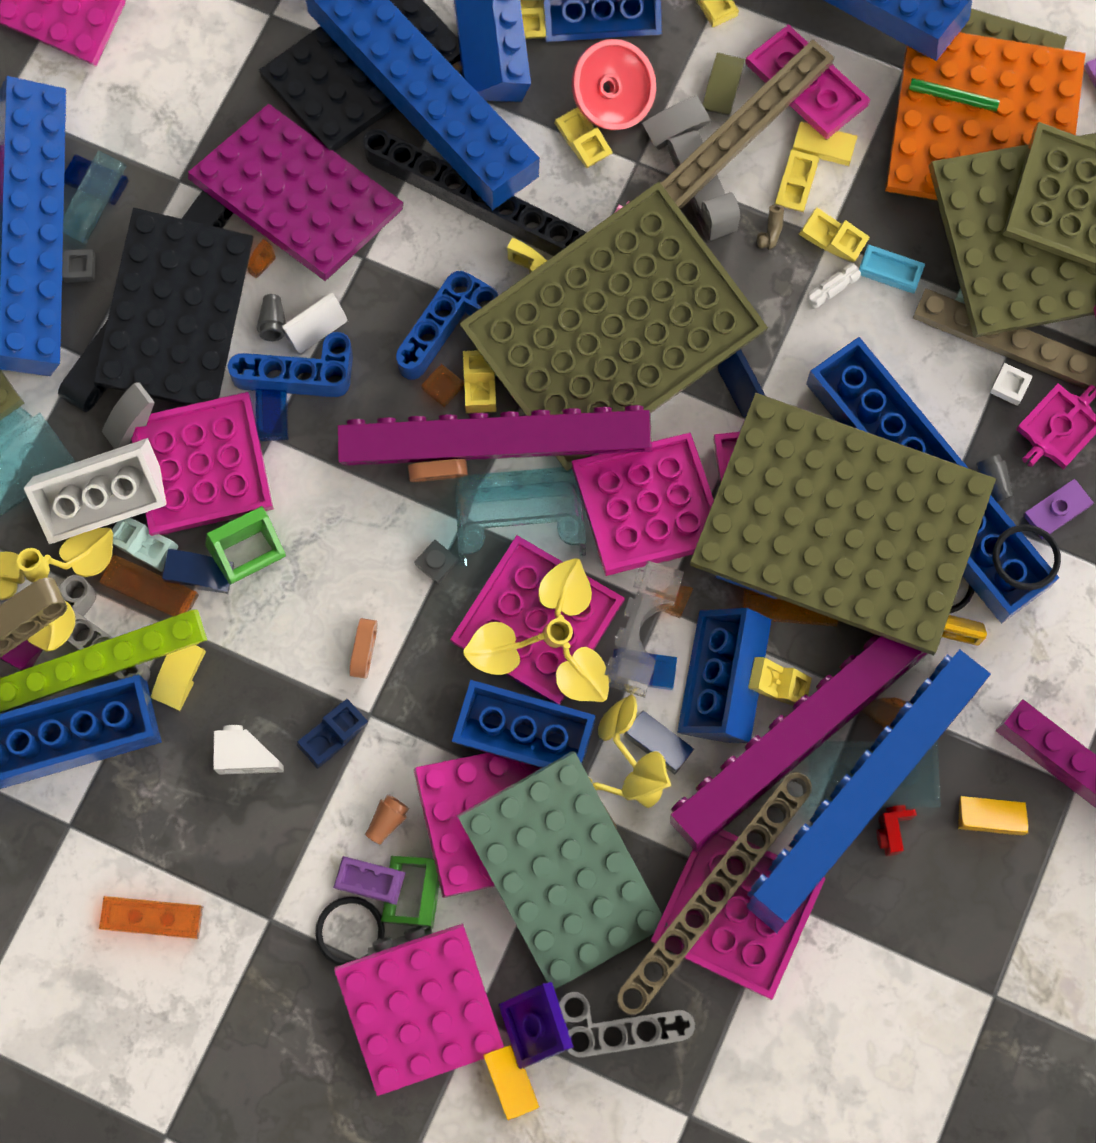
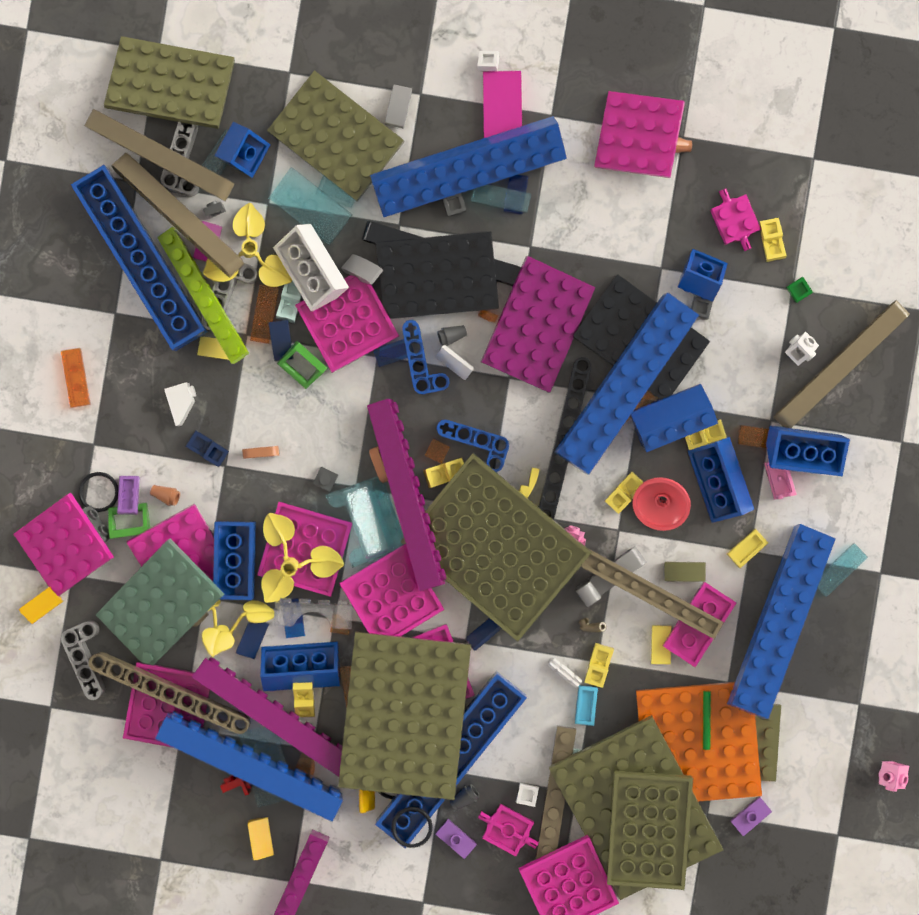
camera: 80 degrees right, 15 degrees up
dark purple plate [498,982,574,1069] -> none
light grey slope [642,96,712,150] -> none
light yellow slope [775,149,820,213] -> none

